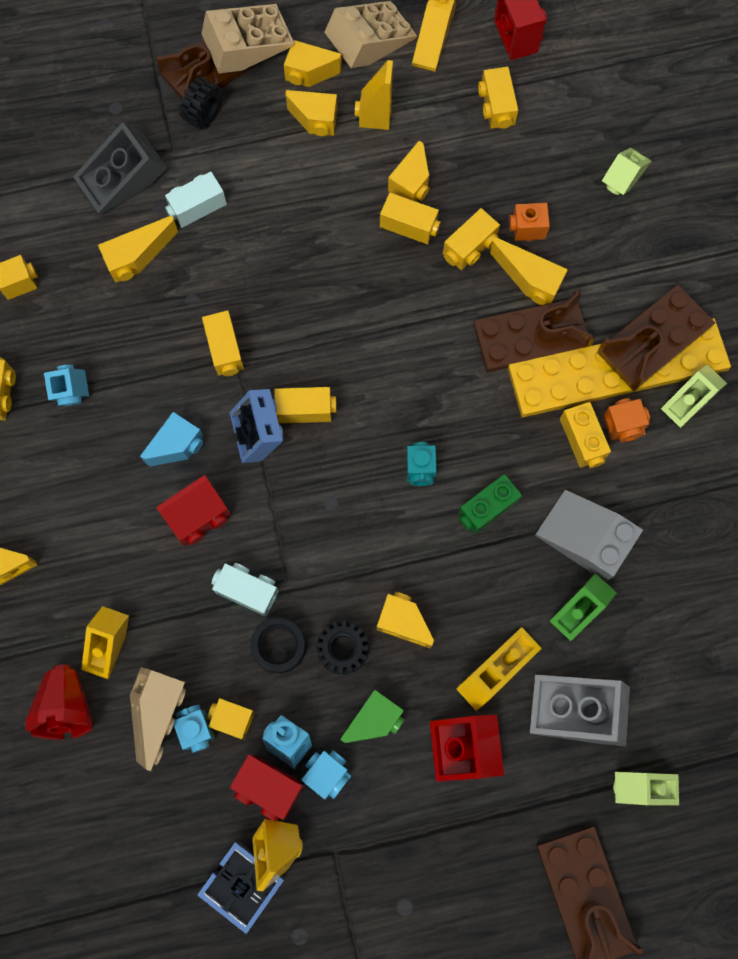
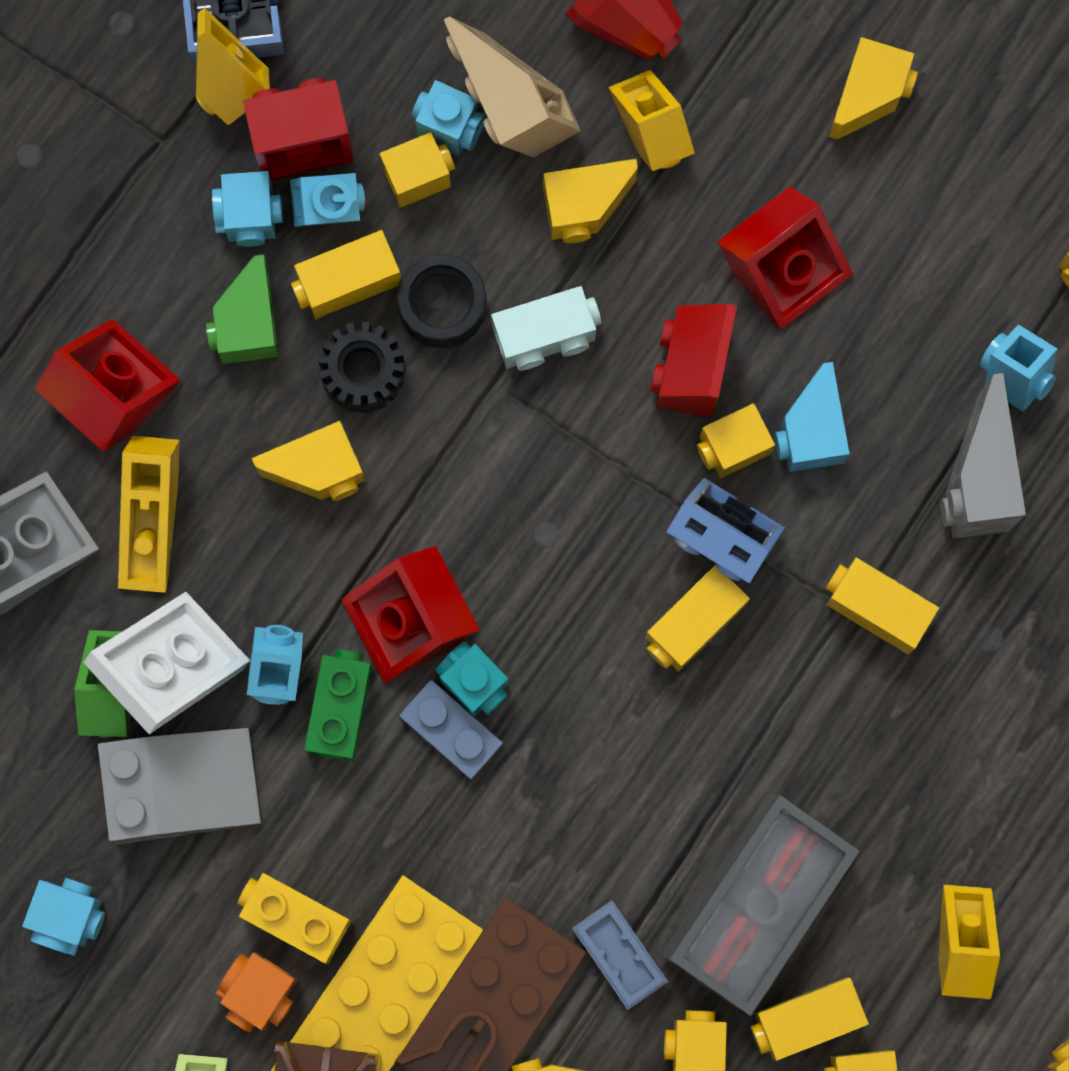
camera: 135 degrees right, 5 degrees up
none -> medium azure brick [22,878,105,956]
none -> white plate [83,592,250,734]
none -> medium azure brick [247,625,303,705]
none -> yellow brick [291,230,401,320]
none -> red slope [341,546,480,683]
none -> sand blue plate [399,680,503,781]
none -> yellow slope [543,159,638,243]
none -> sand blue plate [572,901,668,1010]
none -> clear brick [660,794,859,1016]
none -> yellow brick [697,403,775,479]
none -> red slope [717,186,853,330]
none -> yellow slope [938,885,1000,999]
none -> light grey slope [940,373,1026,539]

